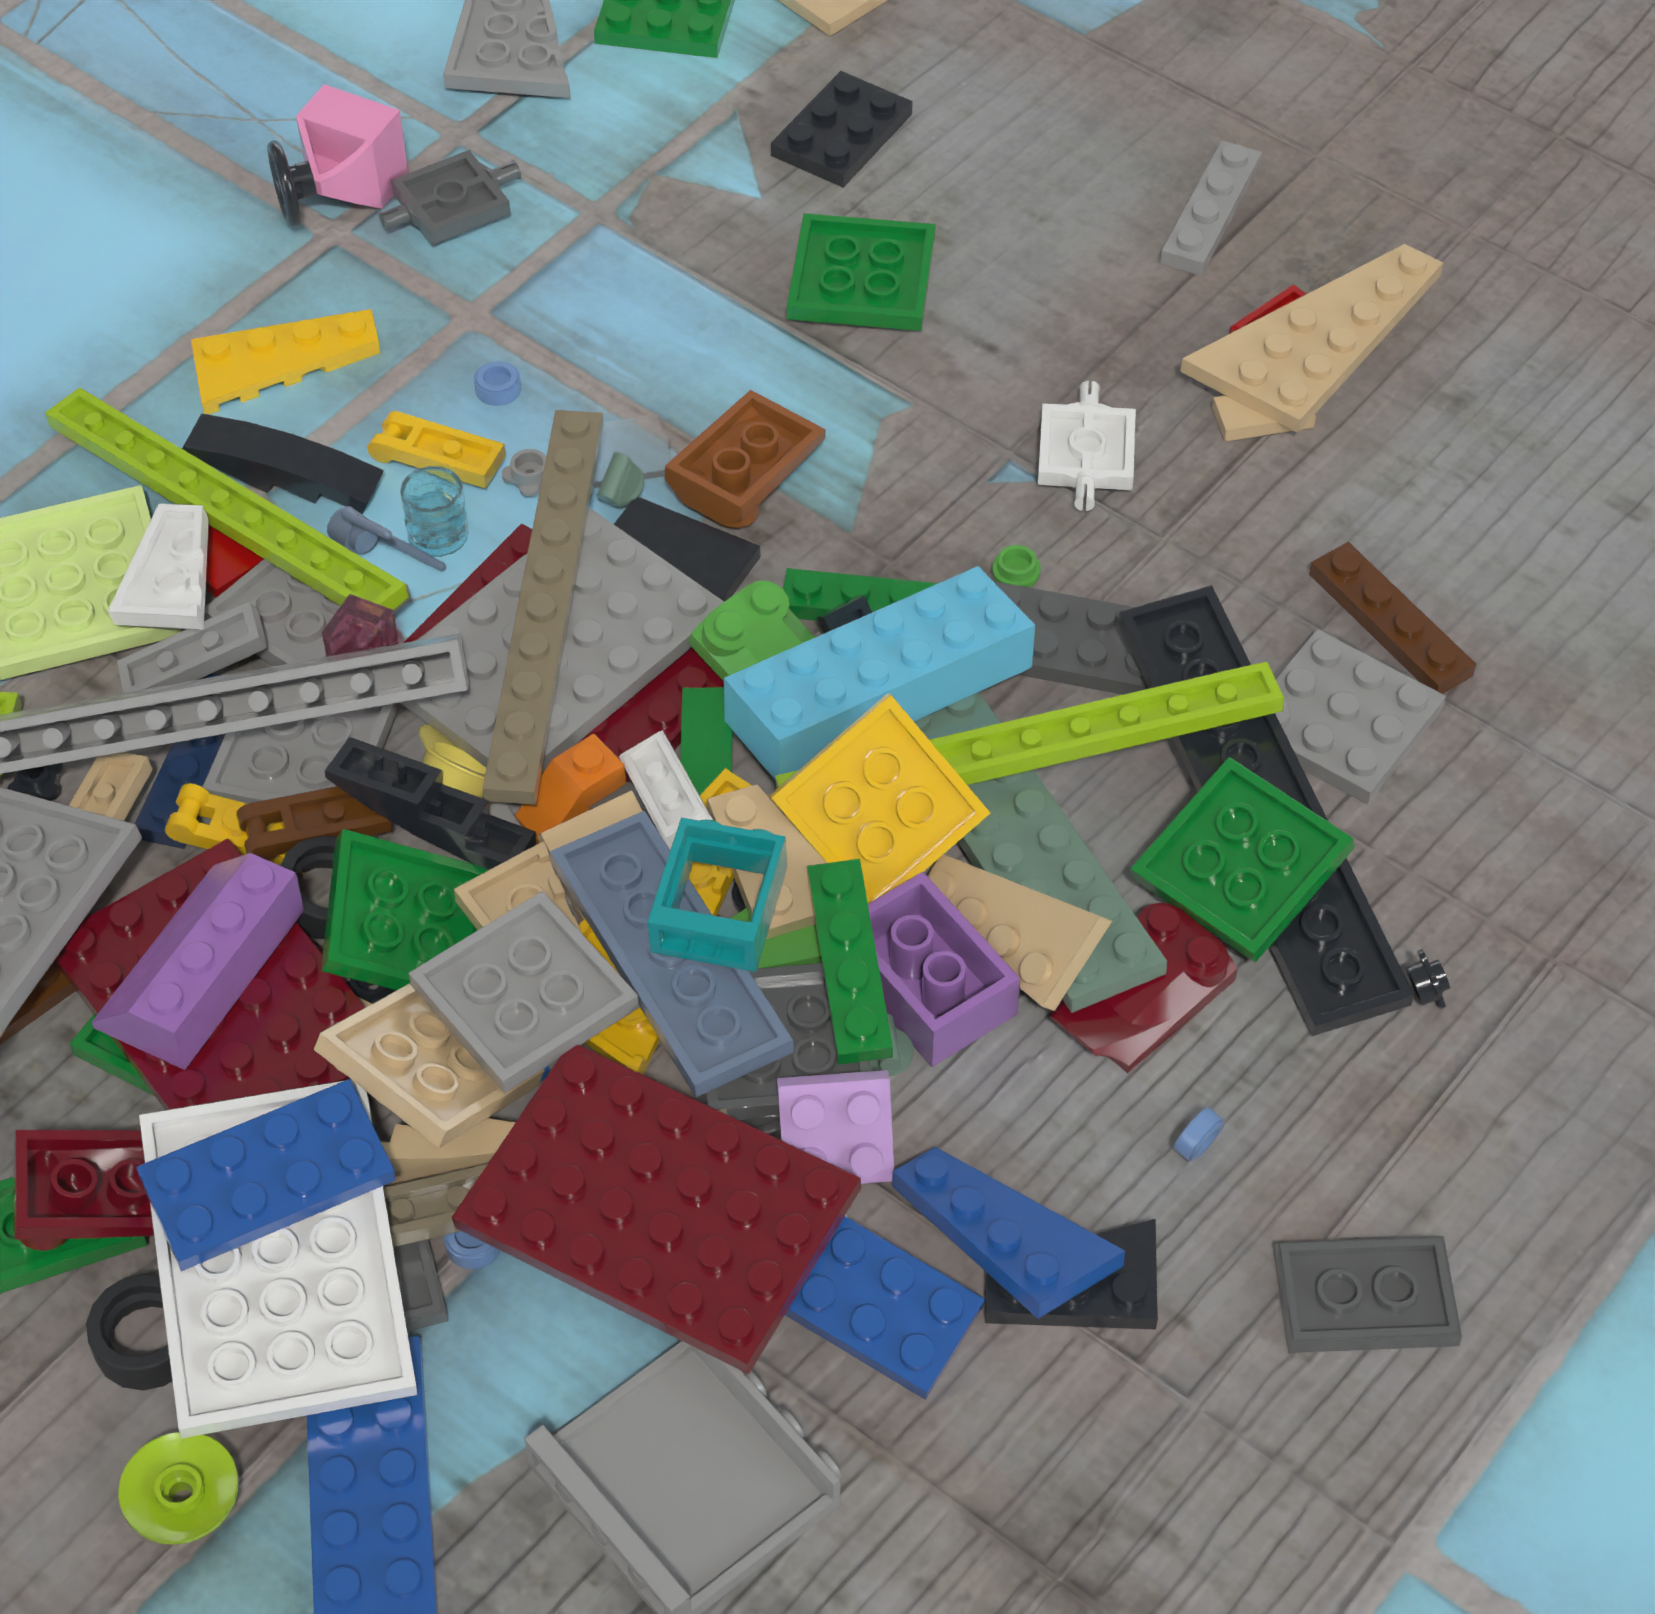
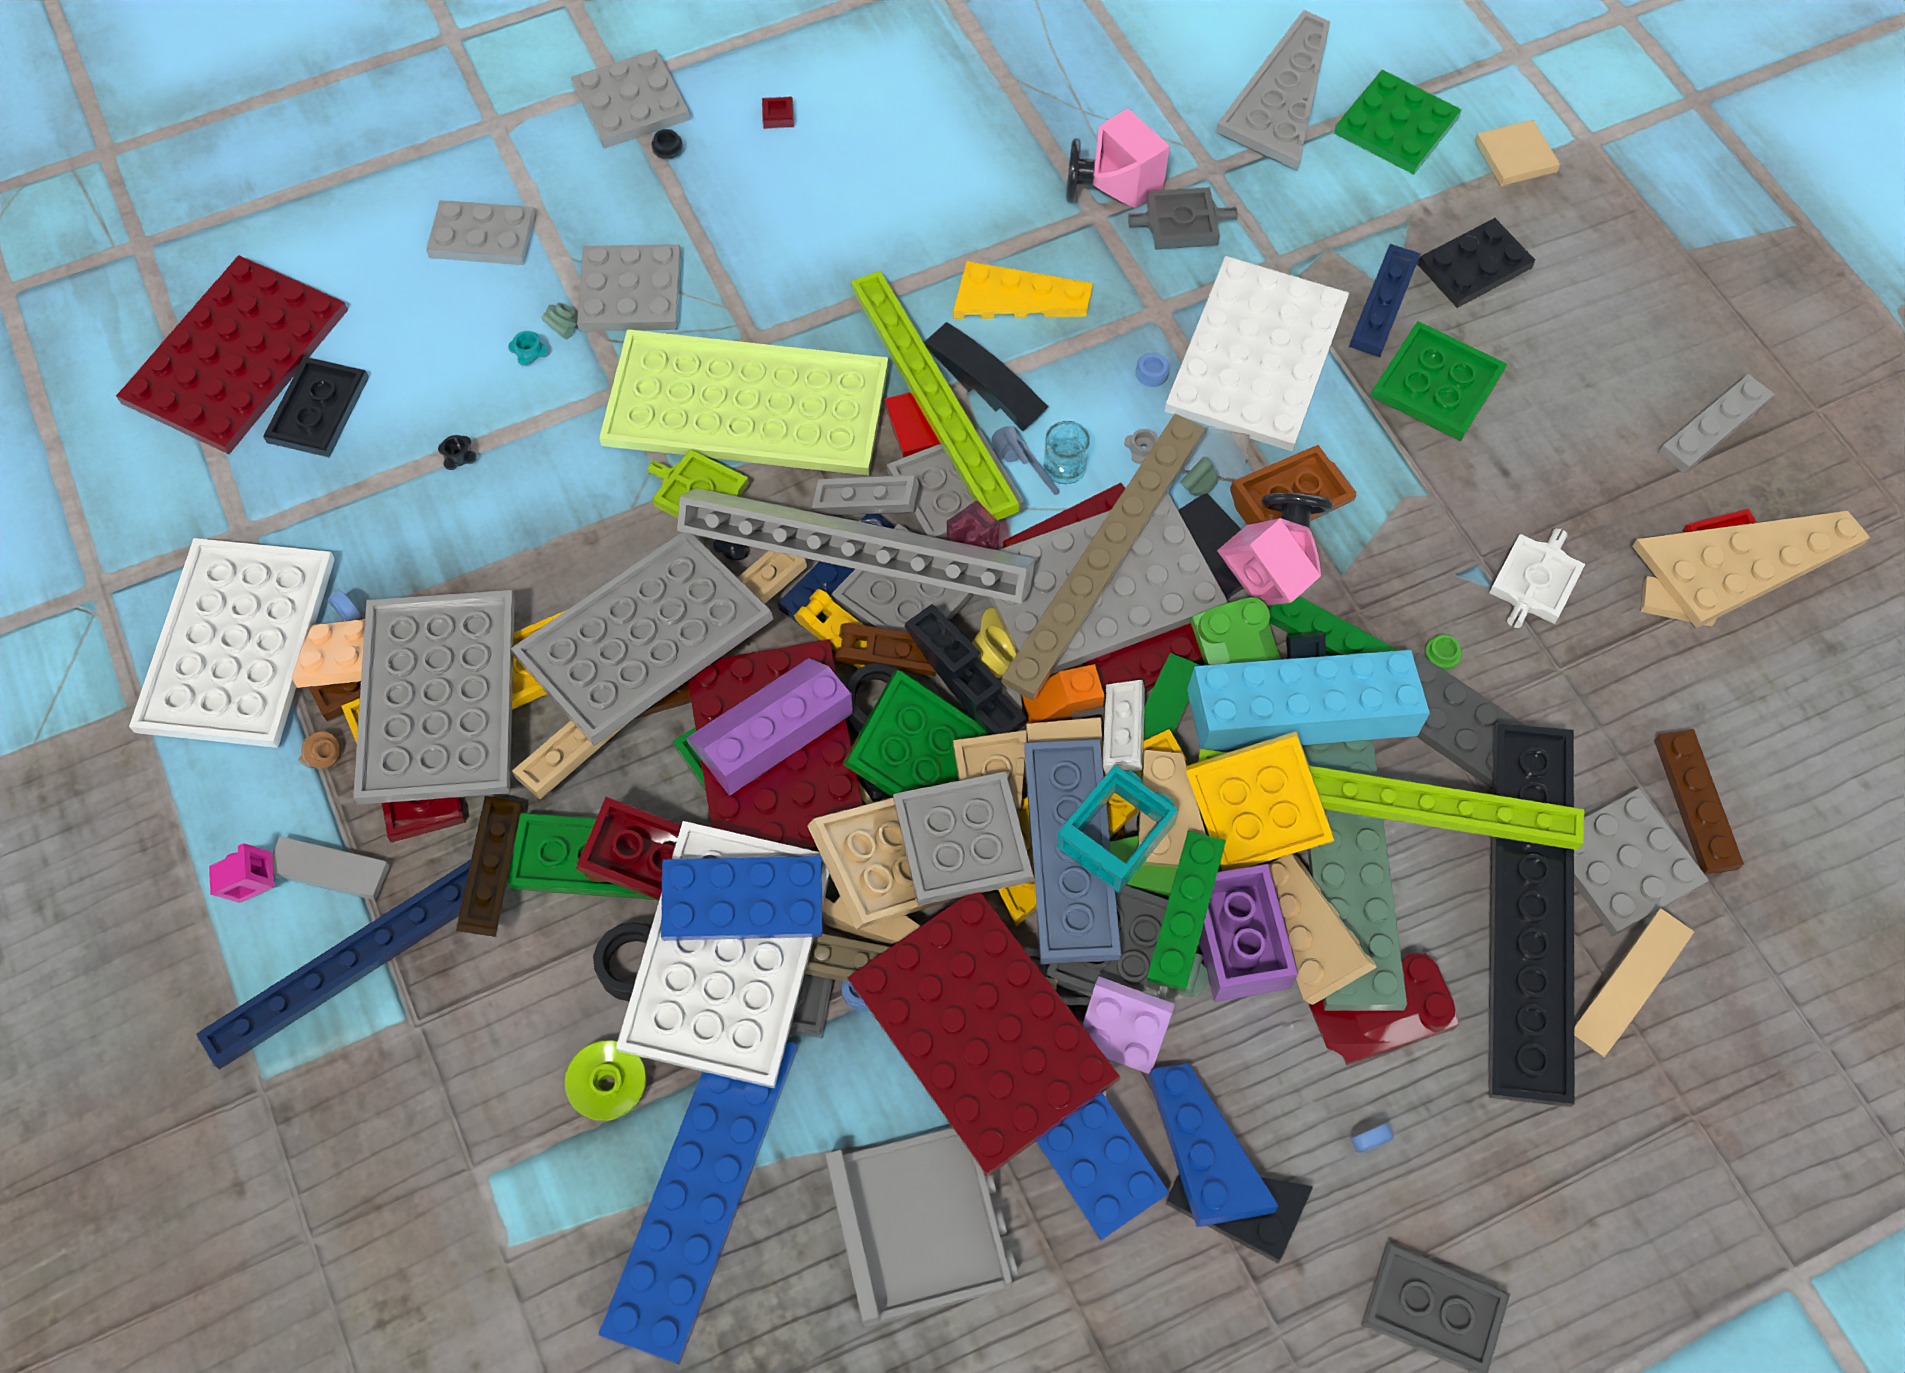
camera: 25 degrees right, 10 degrees up
white wing [107,504,209,630] -> none
yellow plate [367,411,506,489] -> none
green plate [1130,757,1355,963] -> none
black plate [1406,949,1451,1009] -> none
none -> white plate [1164,256,1349,452]
none -> bright pink piece [1217,493,1333,605]
none -> dark blue plate [1349,244,1421,357]
none -> tan slope [1574,908,1694,1057]

